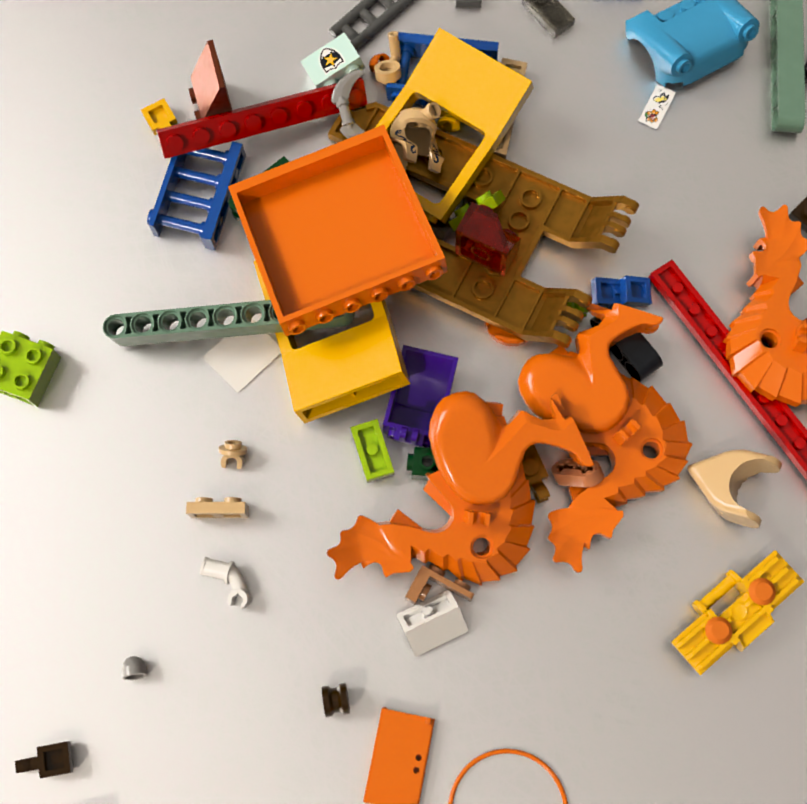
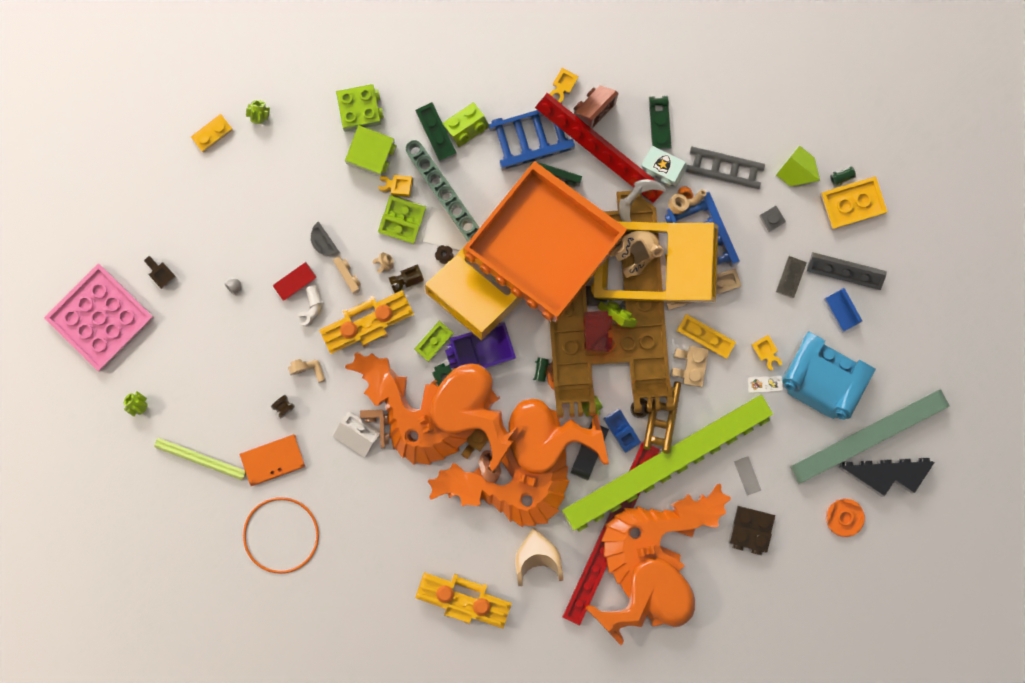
camera: 55 degrees right, 10 degrees up
none -> red slope [272,262,317,301]
none -> tan plate [288,359,325,383]
none -> dark grey plate [310,221,340,256]
none -> yellow piece [319,290,414,354]
none -> lime brick [345,125,397,177]
none -> yellow plate [378,175,413,197]
none -> lime slope [378,195,427,244]
none -> dark brown plate [389,264,424,293]
none -> dark green plate [415,102,457,162]
none -> dark brown plate [435,245,454,264]
none -> lime bracket [443,102,489,147]
none -> dark green pin [533,357,550,382]
none -> lime brick [561,394,773,532]
none -> dark brown wheel [630,399,649,418]
none -> pearl gold bar [643,381,682,454]
none -> dark green plate [649,96,672,149]
none -> tan plate [671,346,709,387]
none -> yellow plate [676,314,736,359]
none -> light grey sticker [734,456,761,496]
none -> yellow plate [751,335,782,371]

